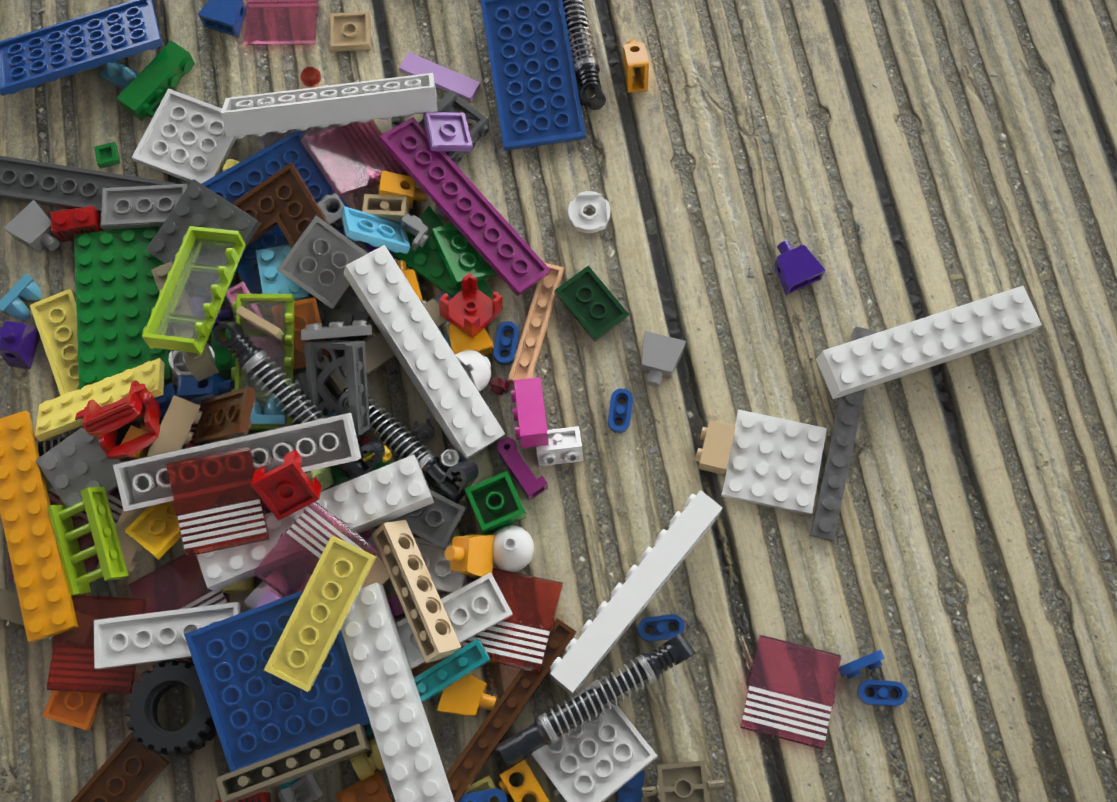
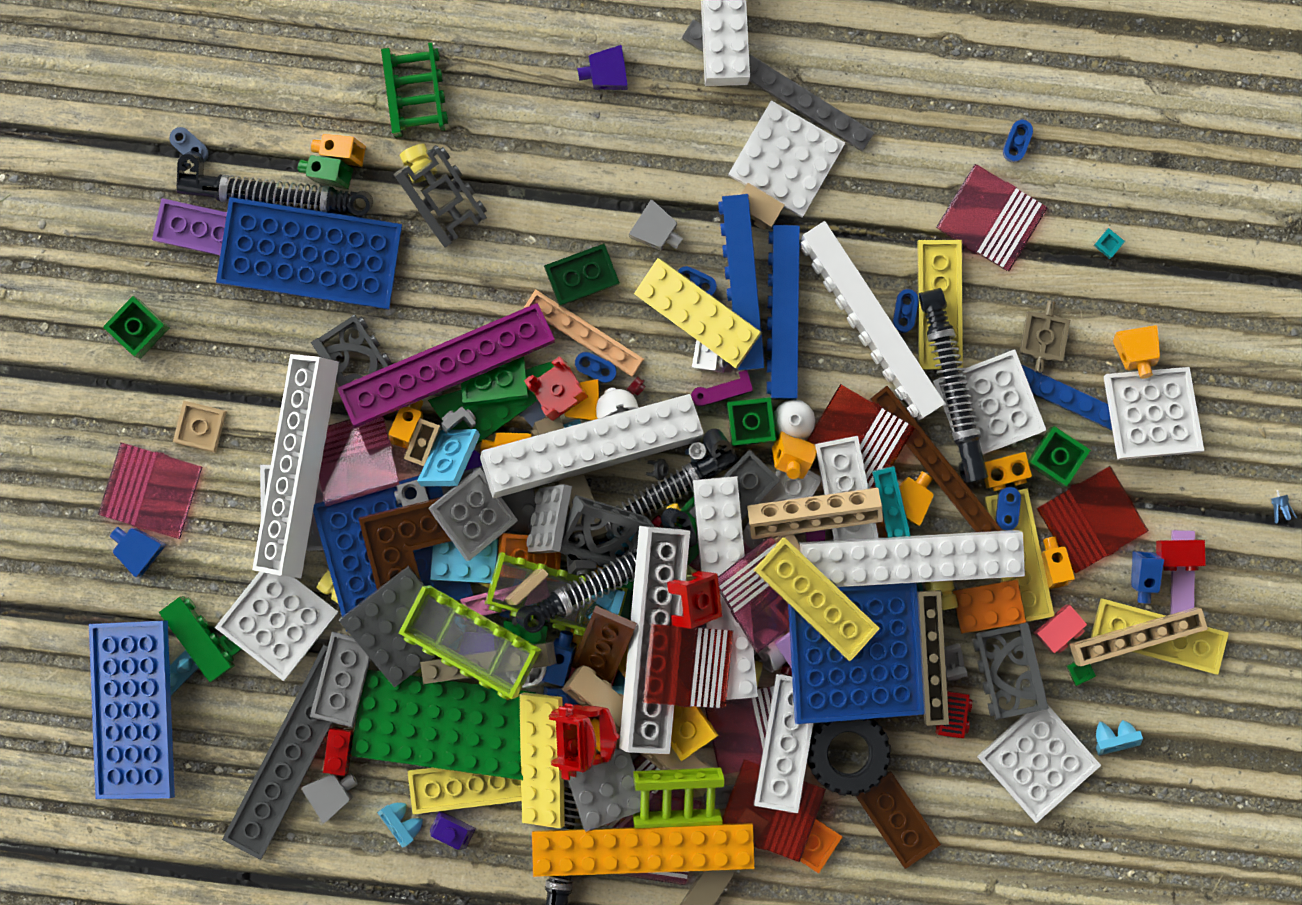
camera: 75 degrees left, 15 degrees up
green plate [94,142,121,169] -> none
clear red plate [300,66,321,87] -> none
lavender tile [399,52,481,102] -> none
medium lavender tile [423,112,473,152] -> none
dark pink brick [511,377,549,448] -> none
white plate [568,191,610,233] -> none
blue plate [838,650,885,679] -> none
none -> green torso [298,155,353,190]
none -> green fence [381,42,448,138]
none -> dark grey fence [393,145,487,247]
none -> light yellow wheel [399,144,437,183]
none -> light yellow plate [634,258,762,368]
none -> blue brick [718,194,765,370]
none -> blue brick [766,225,800,400]
none -> light yellow plate [917,240,963,370]

